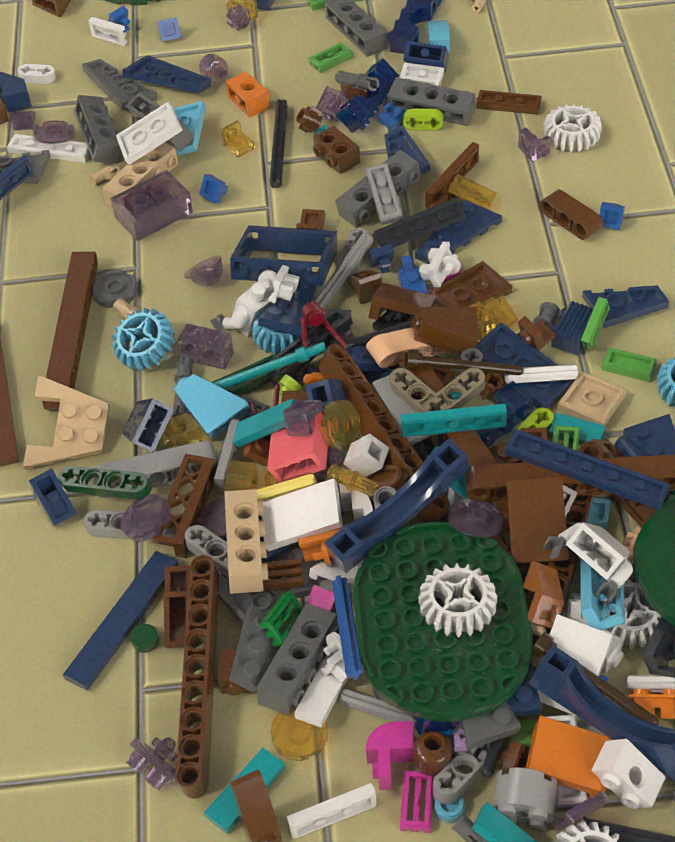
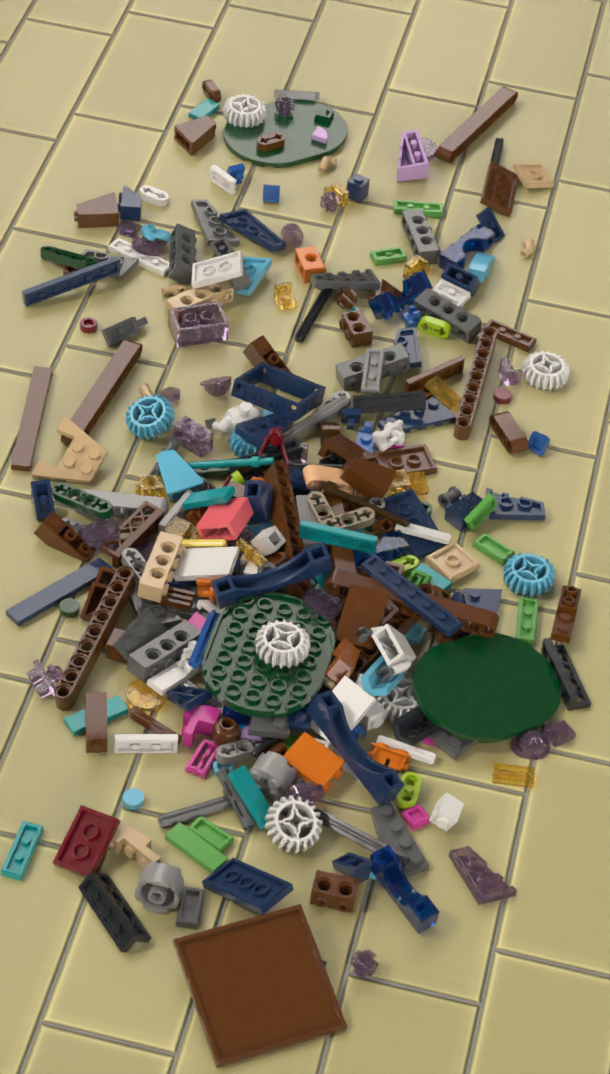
camera: 10 degrees right, 5 degrees down
dark grey tile [92,270,138,308] -> none
dark blue torso [122,398,174,452] -> none
blue tile [199,174,228,203] -> none
white hips [258,265,300,303] -> none
green tile [259,590,303,647] -> none
clear purple bracket [283,400,323,436] -> none
reddish brown bracket [296,209,326,230] -> none
bracket [316,86,347,122] -> none
clear yellow tile [320,399,361,452] -> none
dark grey pin [335,70,379,91] -> none
reddish brown bracket [518,316,555,351] -> none
dark brown piece [532,632,659,725] -> none
white brick [591,739,665,809] -> none
none -> reddish brown slope [34,511,97,562]
none -> dark red tile [80,317,97,334]
none -> dark grey hinge [101,317,148,347]
none -> reddish brown axle [129,707,182,744]
none -> medium azure plate [141,224,171,242]
none -> slope [155,387,180,403]
none -> dark blue wing [167,685,213,712]
none -> reddish brown slope [243,335,292,373]
none -> dark grey wing [310,269,381,291]
none -> clear yellow bracket [403,255,430,280]
none -> reddish brown beam [453,326,497,441]
none -> tile [493,387,512,404]

